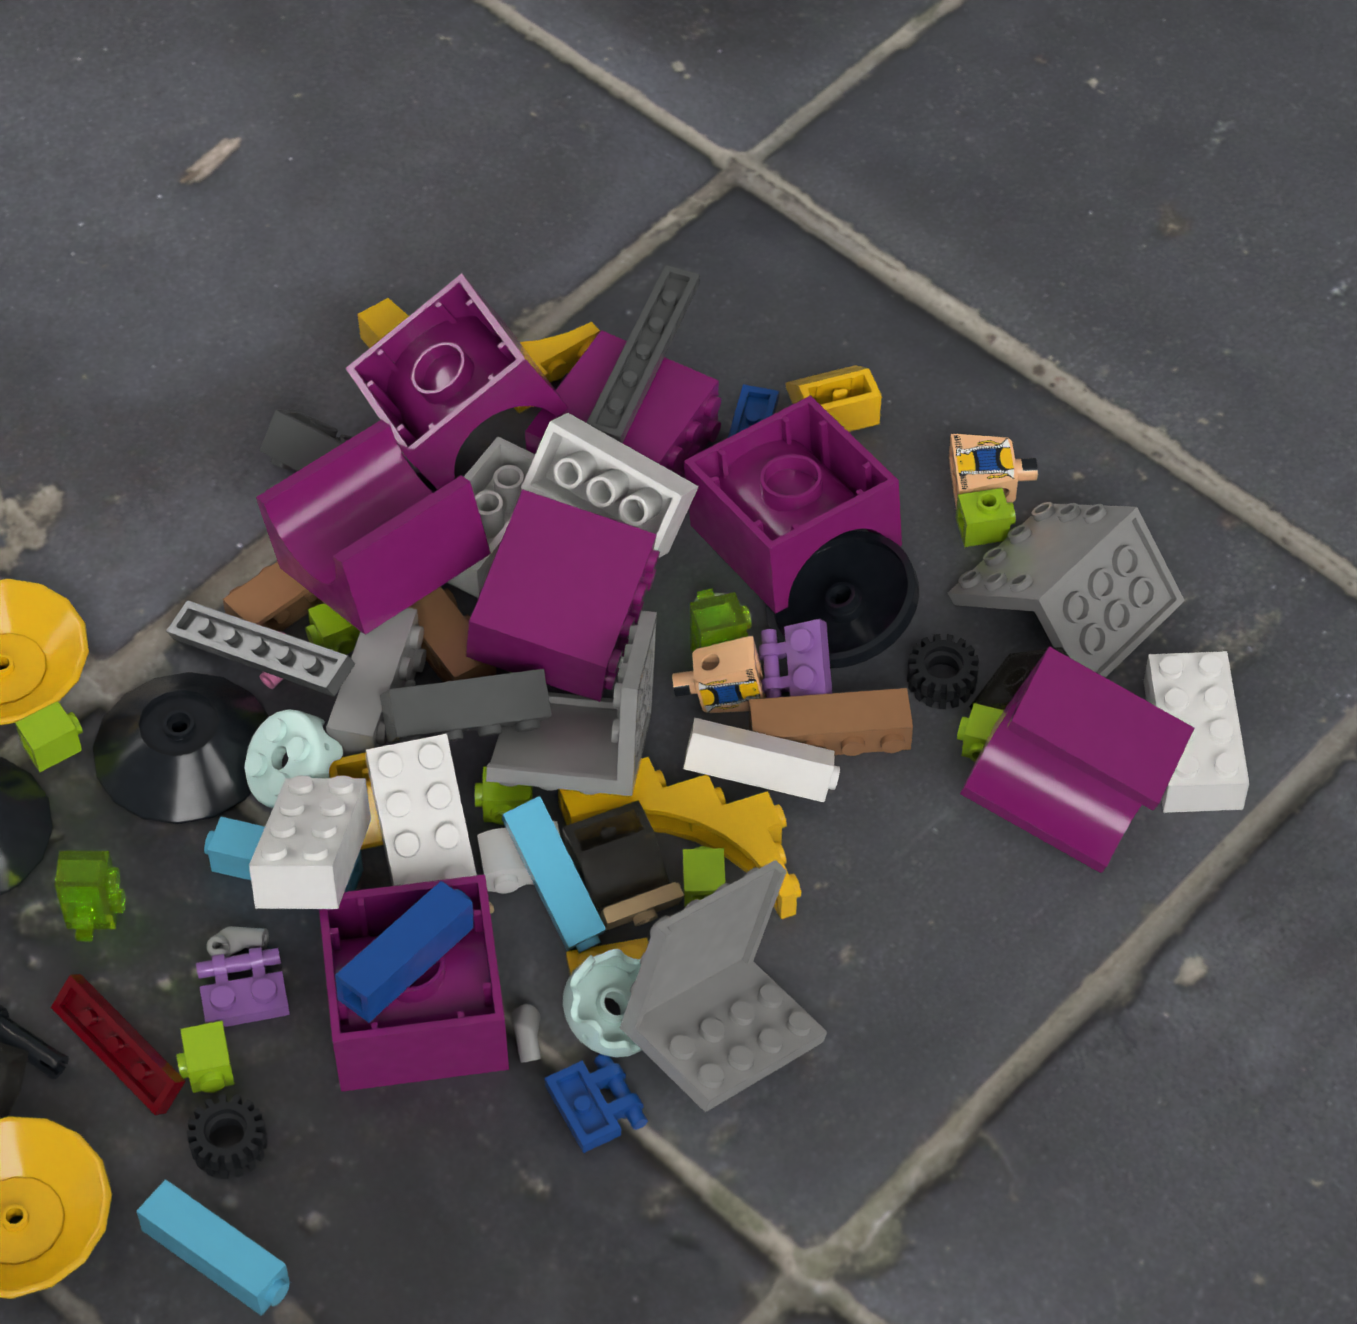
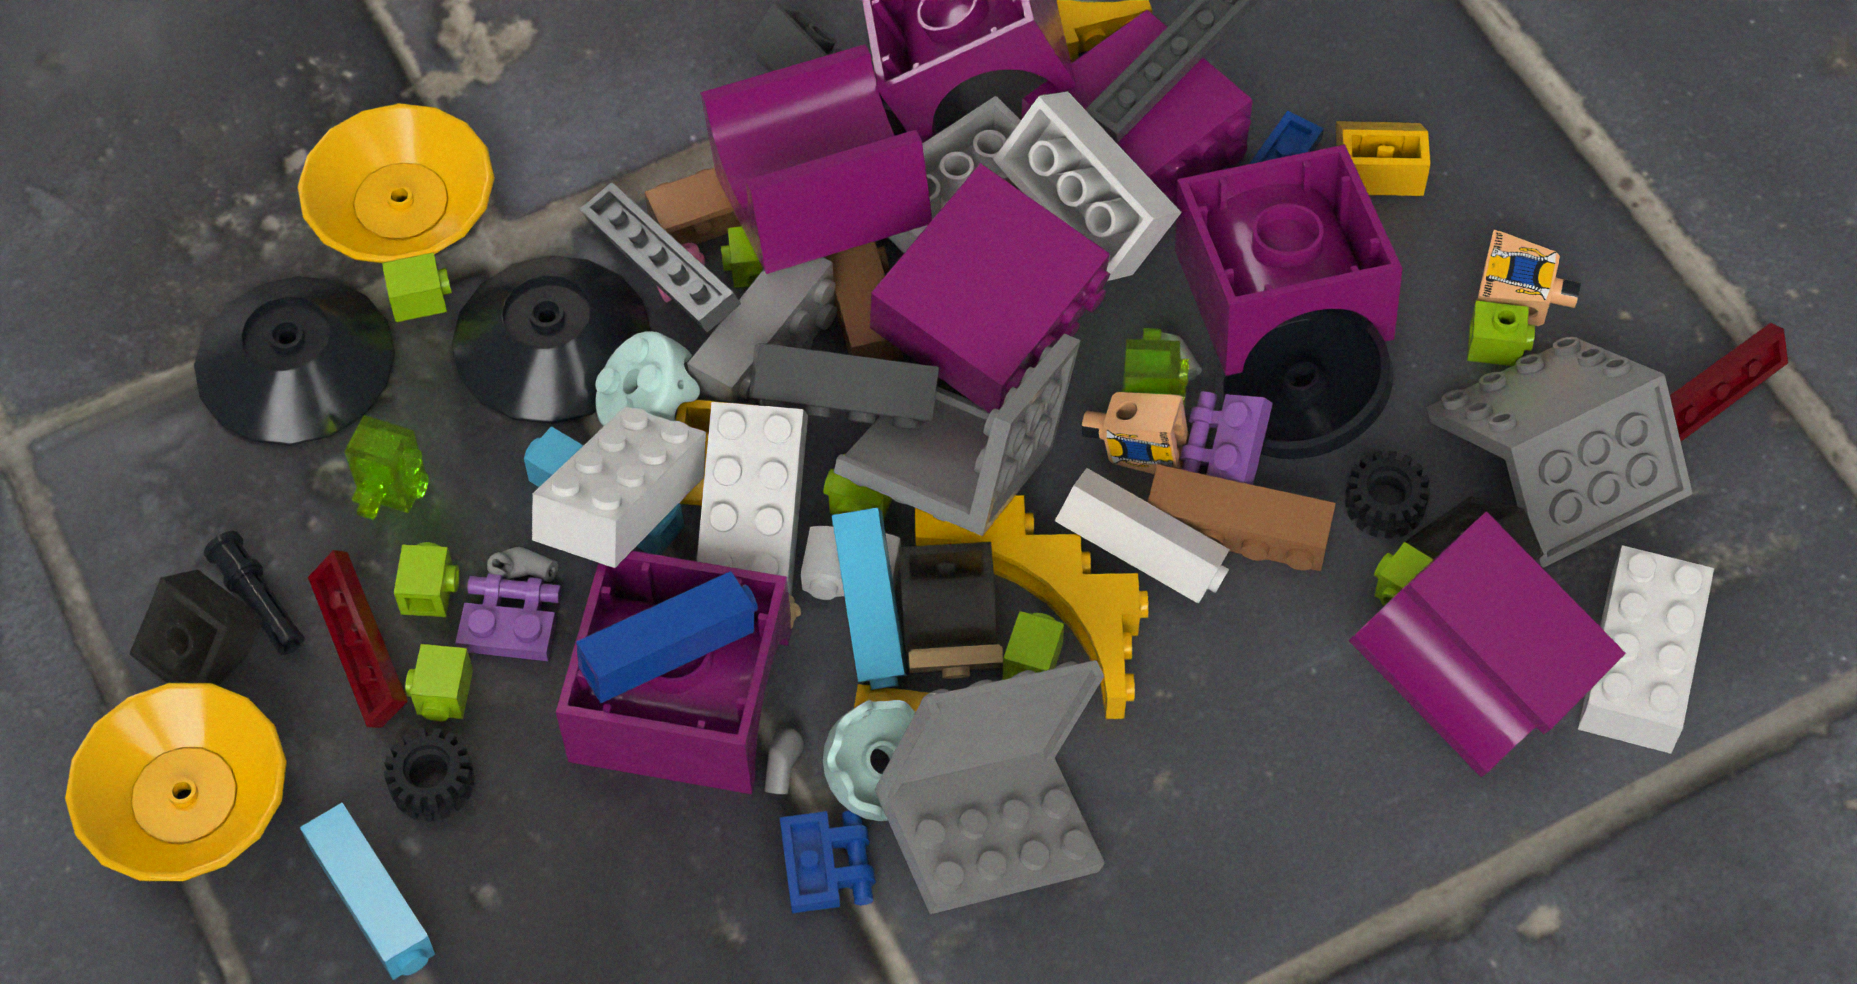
camera: 20 degrees right, 5 degrees up
none -> lime brick [394,542,459,617]
none -> dark red plate [1670,323,1788,441]

